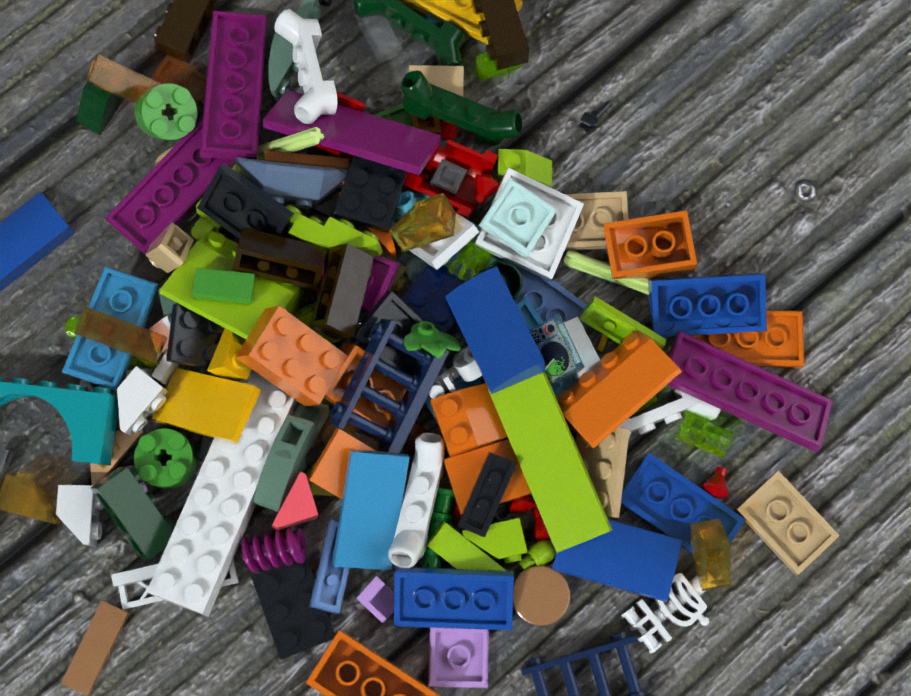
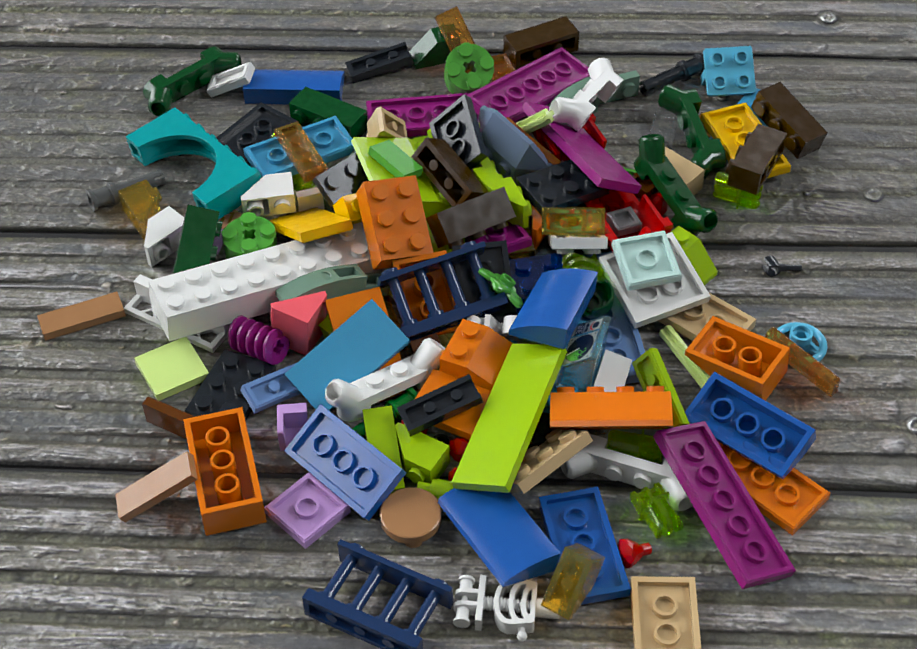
camera: 45 degrees right, 30 degrees down
none -> yellowish green tile [134,337,209,401]
none -> reddish brown tile [142,397,195,439]
none -> black plate [216,102,299,167]
none -> dark green brick [289,87,368,139]
none -> black hinge [345,42,413,84]
none -> clear orange tile [765,327,840,397]
none -> medium azure piece [771,322,828,367]

